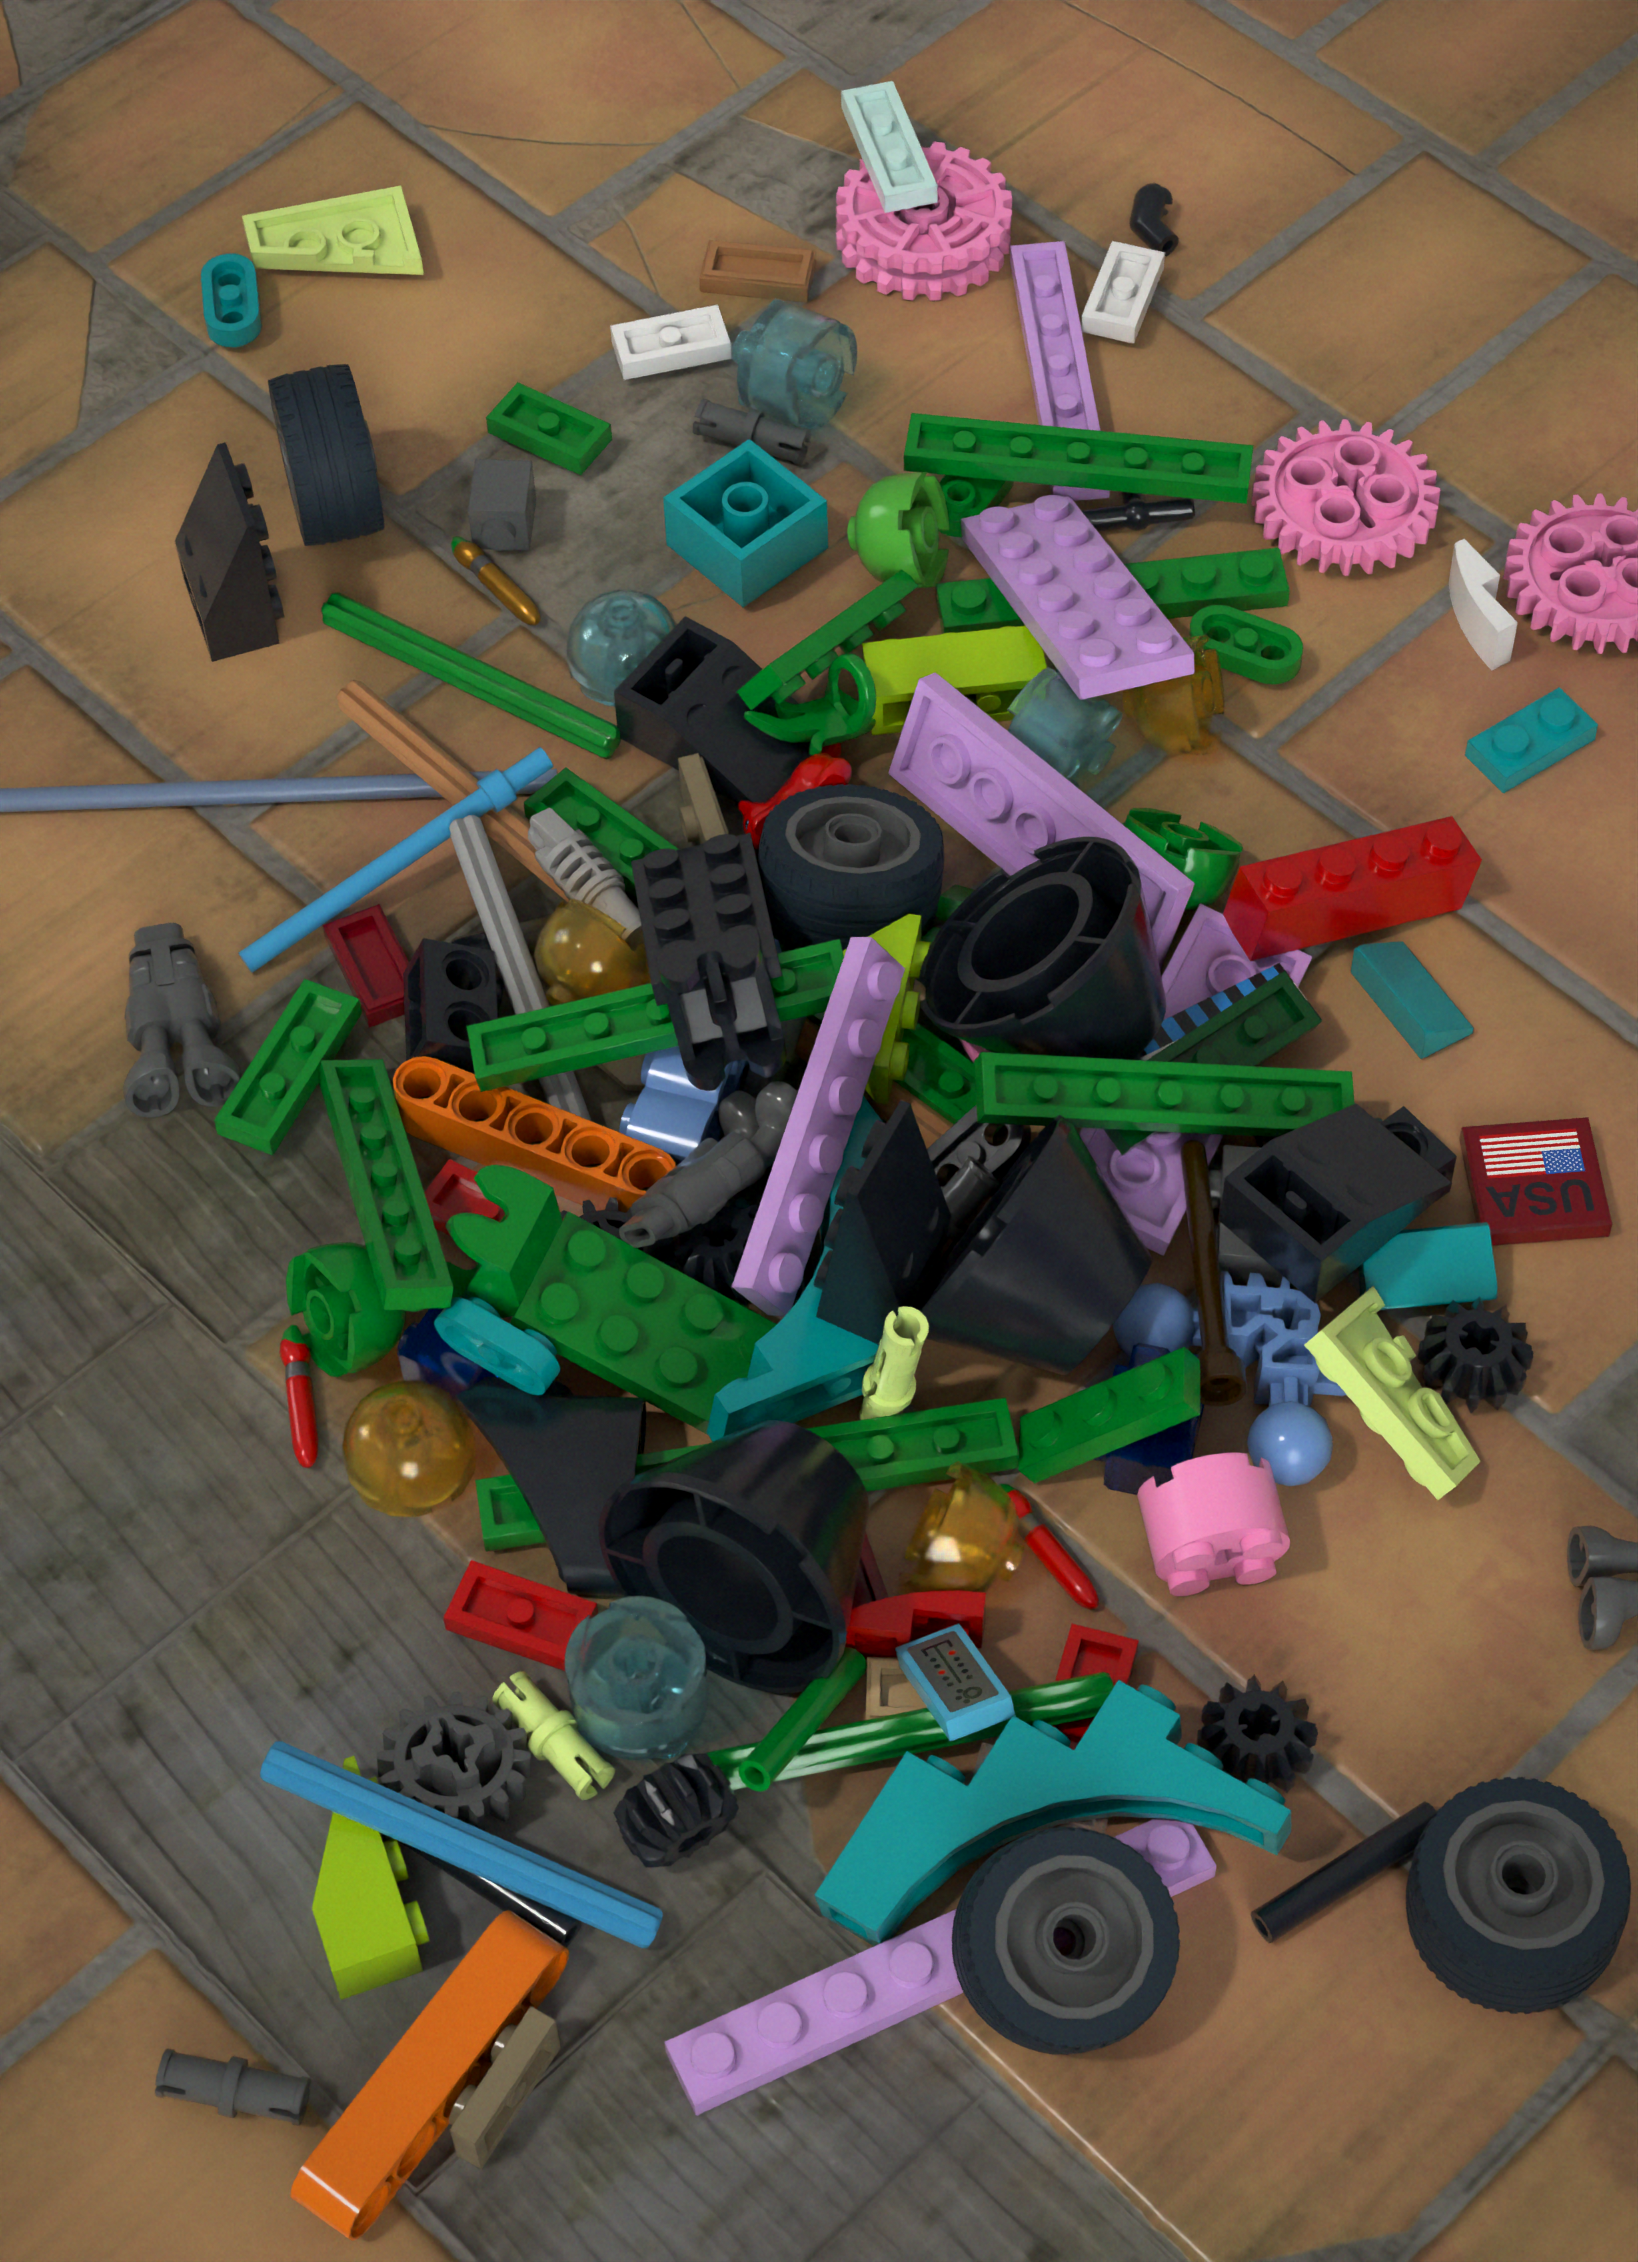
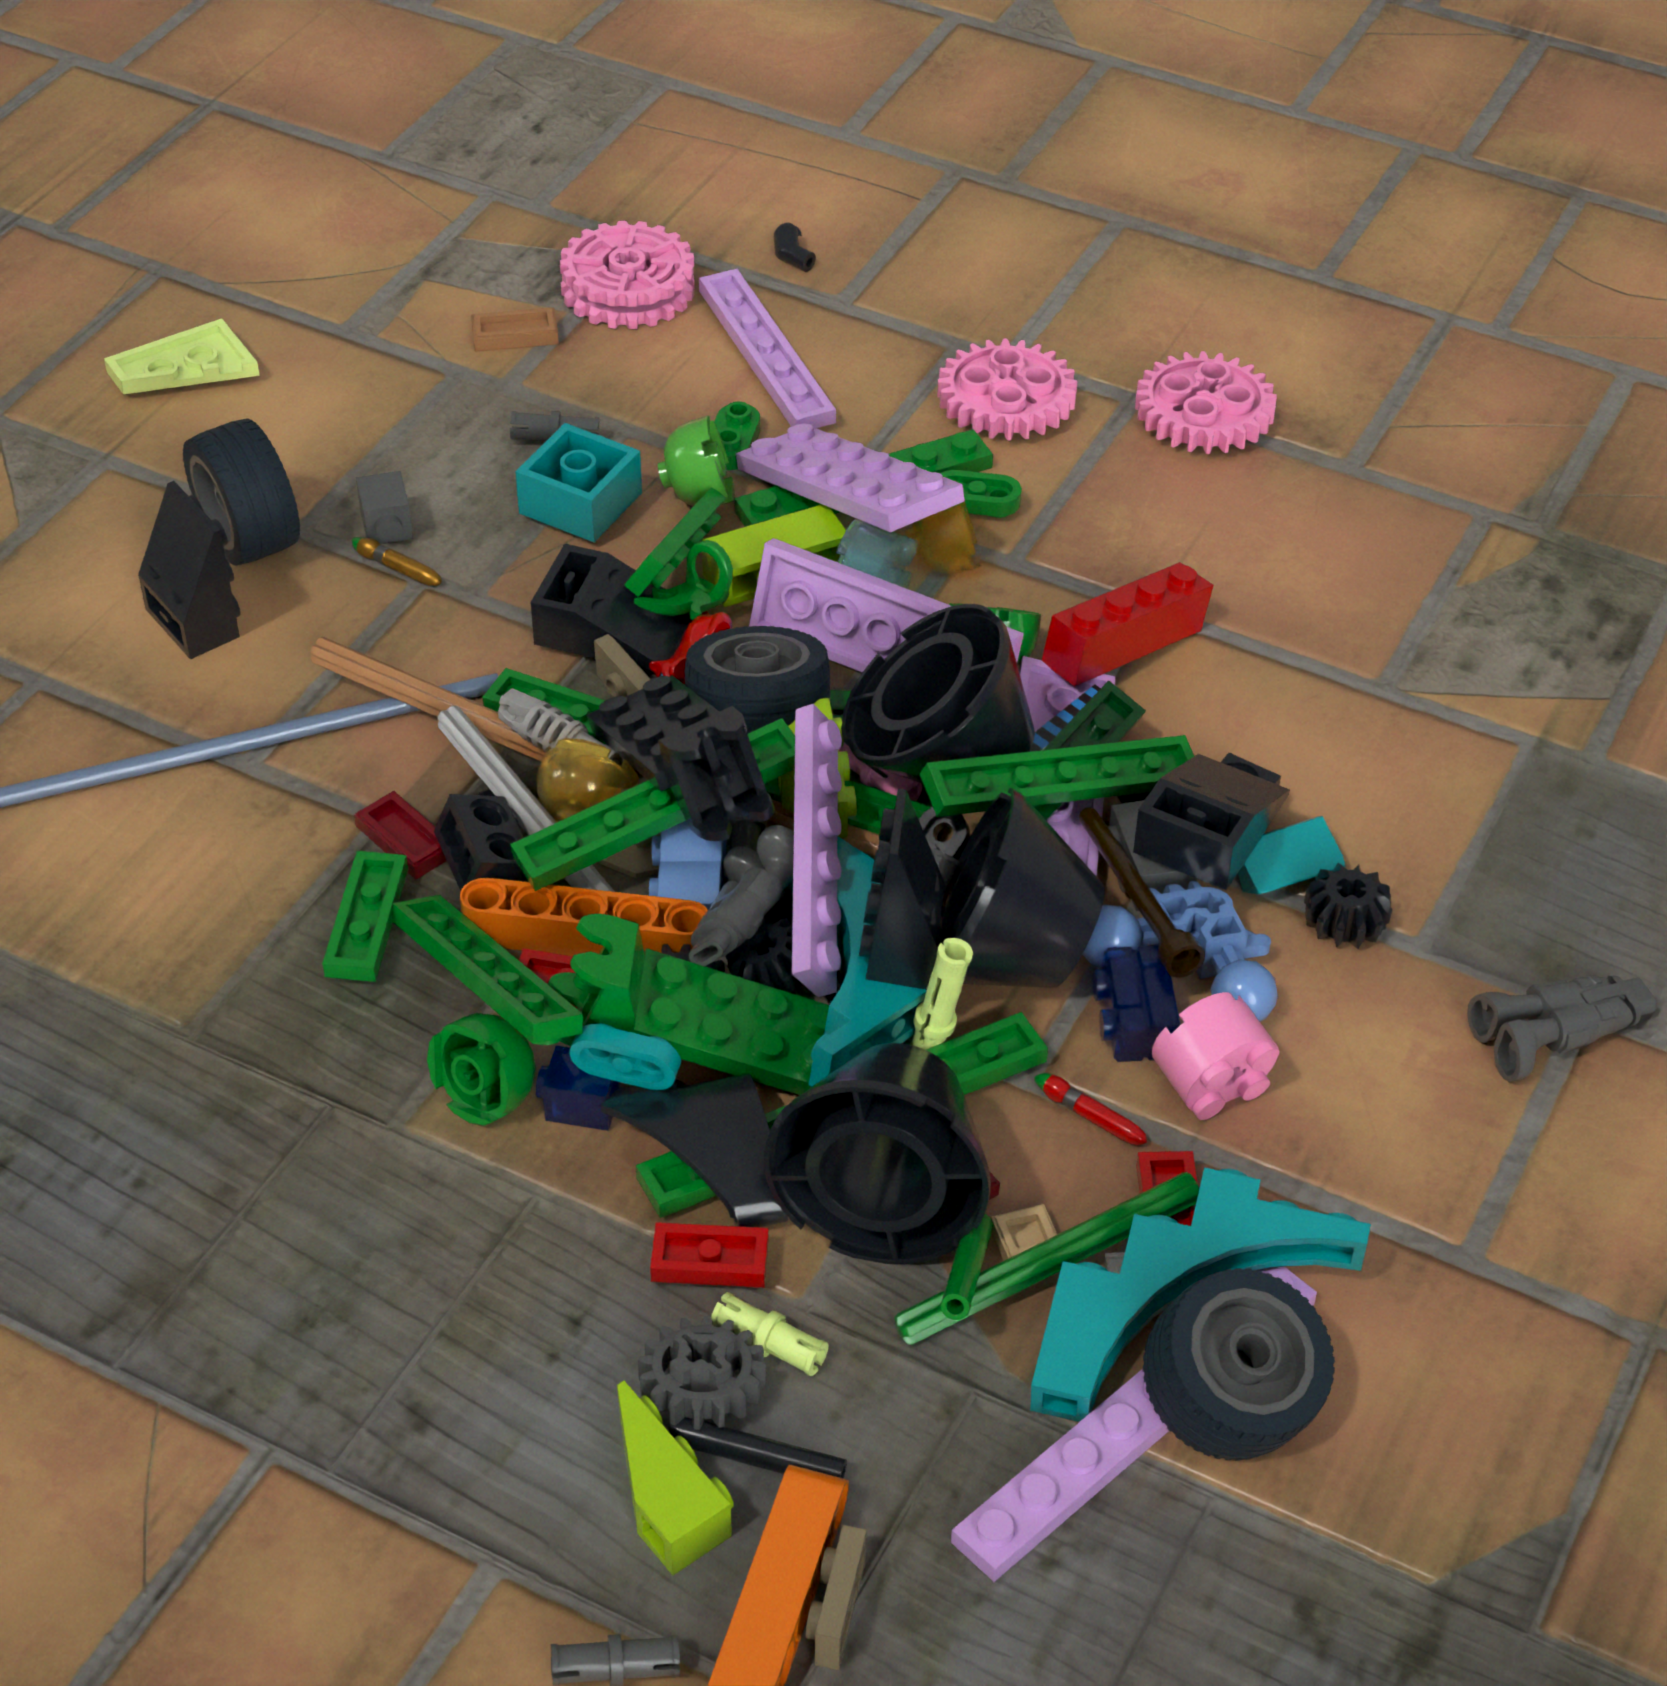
camera: 20 degrees left, 10 degrees down
dark grey piece [123,923,242,1118] -> none
teal plate [201,253,262,347] -> none
dark azure bar [238,747,554,973] -> none
dark azure axle [260,1741,663,1948] -> none
red piece [279,1325,319,1468] -> none
green axle [321,592,621,758] -> none
clear yellow cylinder [342,1380,477,1517] -> none
green plate [486,382,612,475] -> none
clear light blue brick [565,1596,709,1760] -> none
clear light blue cylinder [566,589,677,706] -> none
white plate [610,305,732,380] -> none
black gear [613,1753,739,1868] -> none
clear light blue brick [732,299,857,430] -> none
light aqua plate [841,81,938,213] -> none
red slope [845,1591,986,1659] -> none
tile [895,1624,1015,1741] -> none
clear yellow cylinder [899,1461,1025,1592] -> none
green plate [904,413,1254,504] -> none
green plate [1018,1347,1200,1484] -> none
white plate [1081,241,1165,344] -> none
black piece [1081,492,1195,531] -> none
black gear [1196,1674,1318,1793] -> none
black piece [1251,1802,1437,1943] -> none
yellowish green wing [1304,1286,1481,1500] -> none
teal slope [1351,941,1474,1059] -> none
wheel [1406,1777,1631,2014] -> none
white slope [1448,539,1518,671] -> none
dark red tile [1459,1117,1613,1246] -> none
teal plate [1465,687,1598,794] -> none

